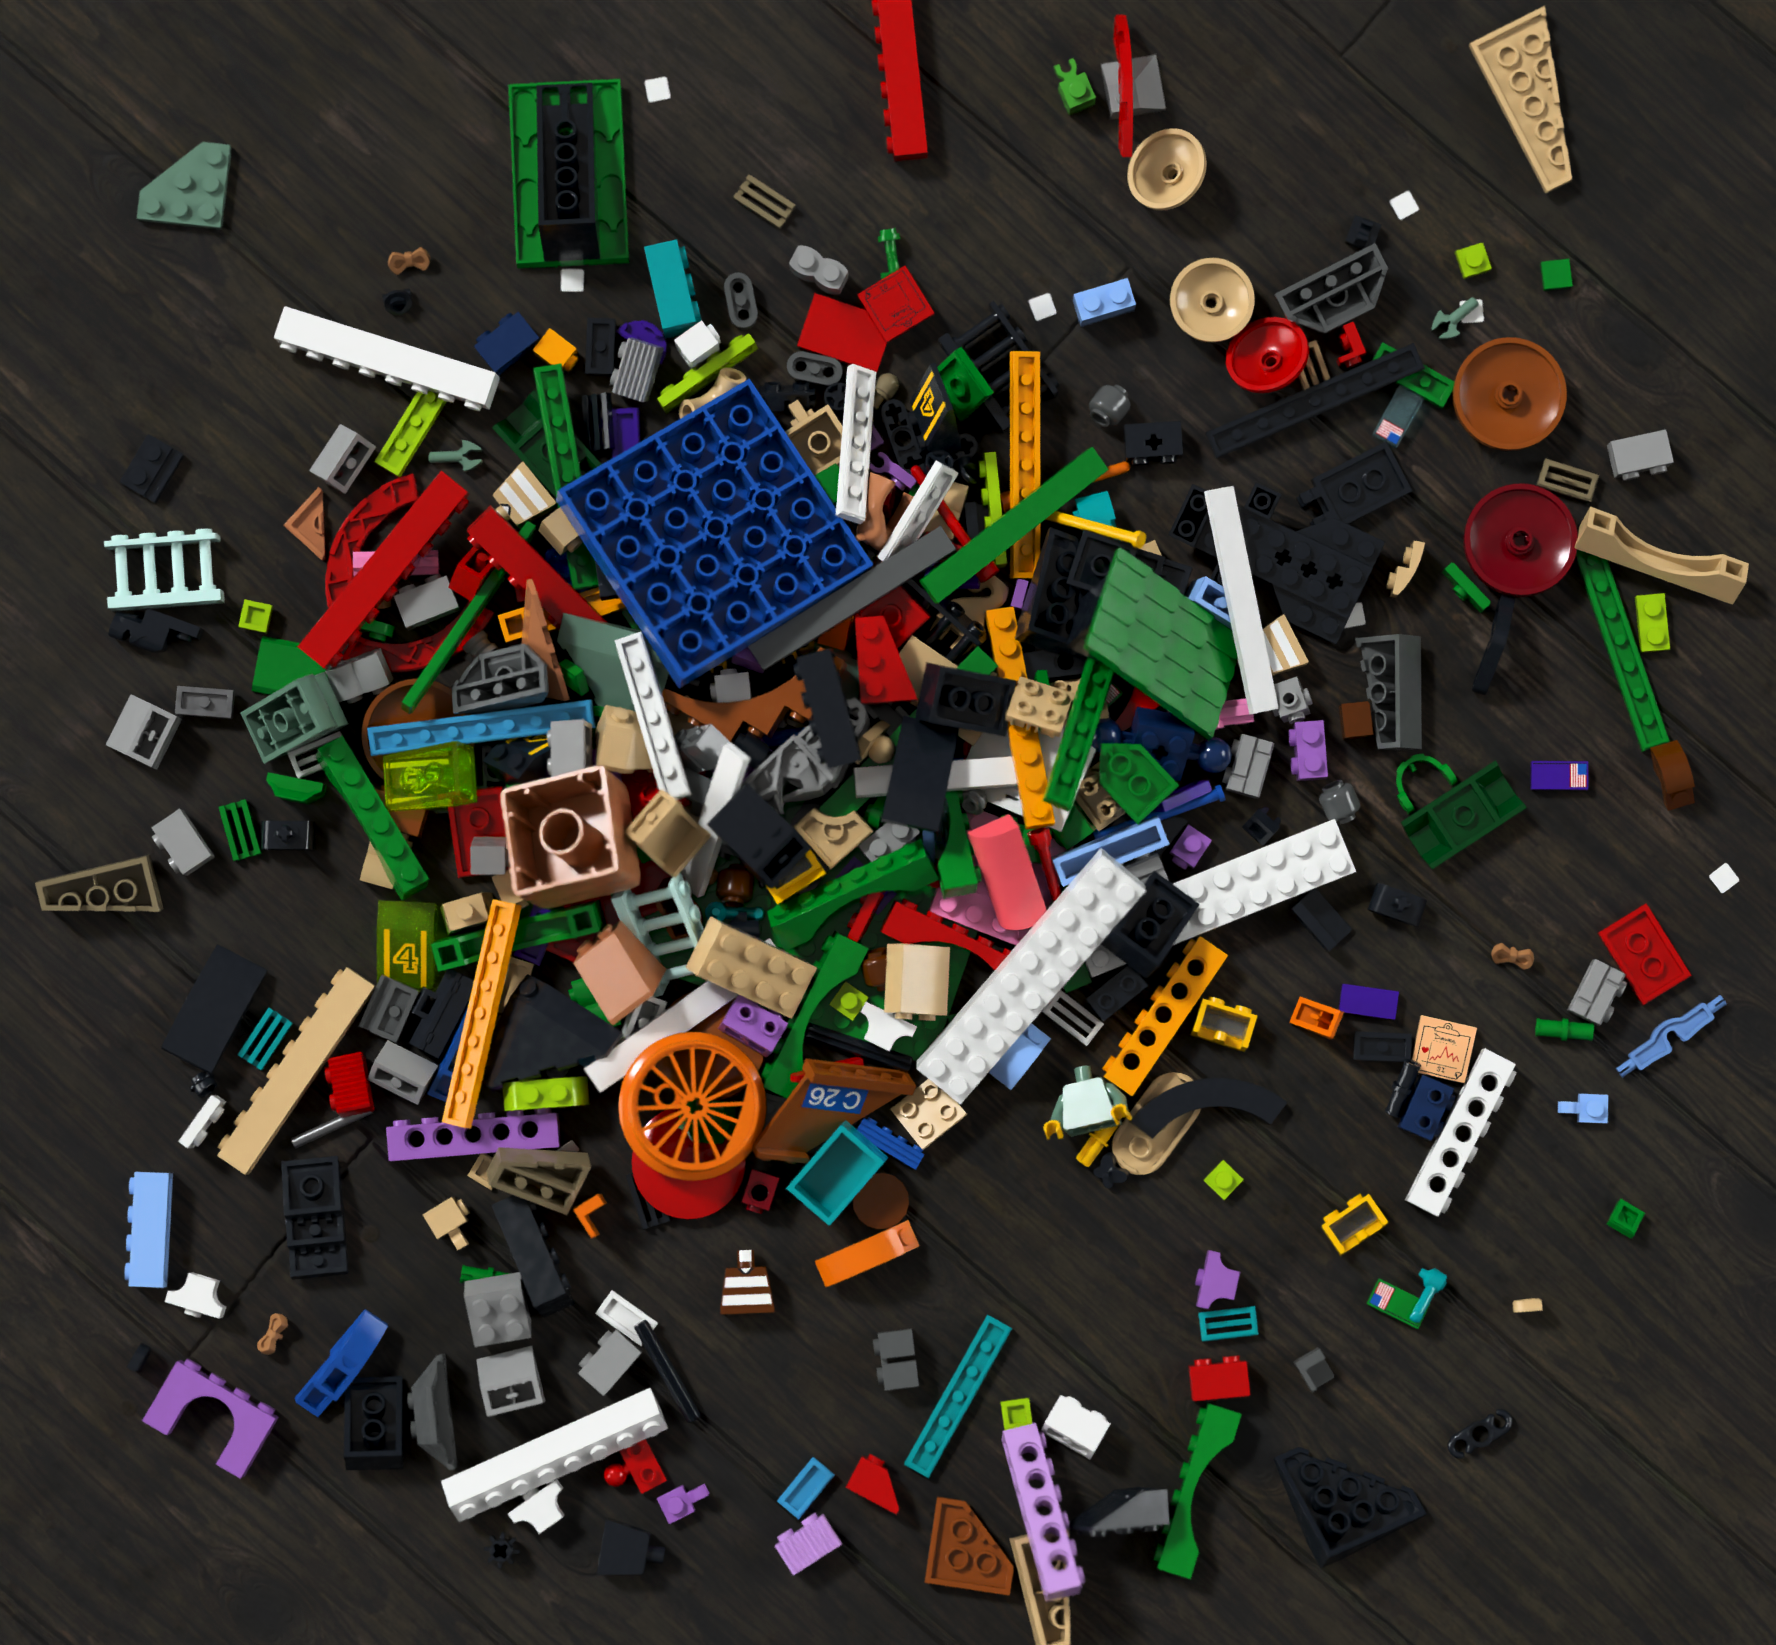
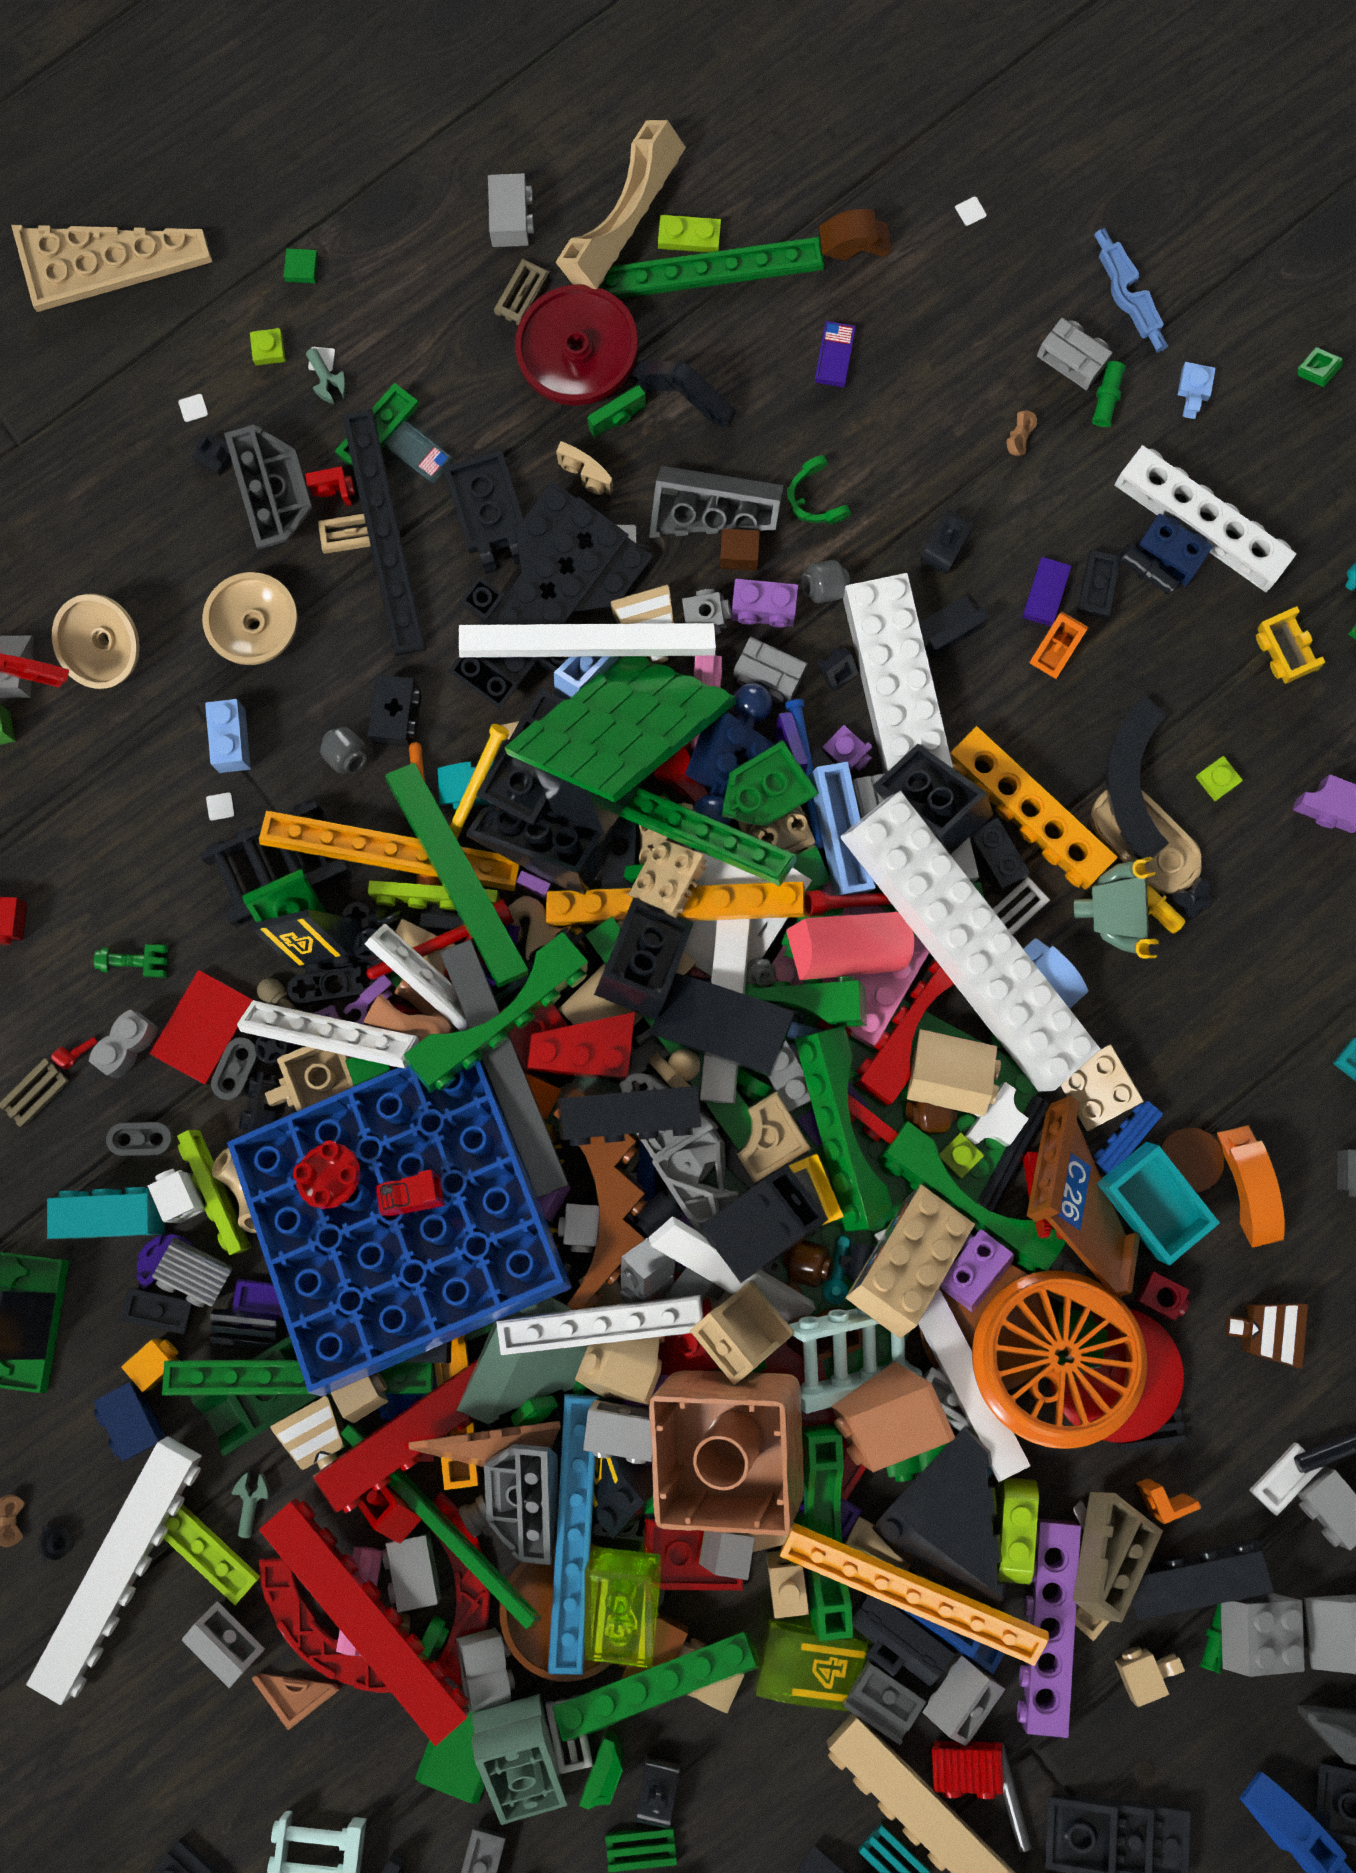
camera: 80 degrees left, 5 degrees down
lime plate [238,599,273,634] -> none
white sticker [561,269,584,292] -> none
red tile [857,266,935,343] -> none
yellow window [1190,997,1257,1052] -> none
red dish [1226,317,1309,393] -> none
dark green piece [1400,760,1527,870] -> none
light nougat tile [1411,1015,1477,1083] -> none
dark orange dish [1453,337,1567,451] -> none
red tile [1597,903,1692,1005] -> none
none -> red hand [51,1037,98,1069]
none -> red dish [293,1140,360,1209]
none -> red leg [376,1169,445,1216]
none -> green arch [404,932,588,1093]

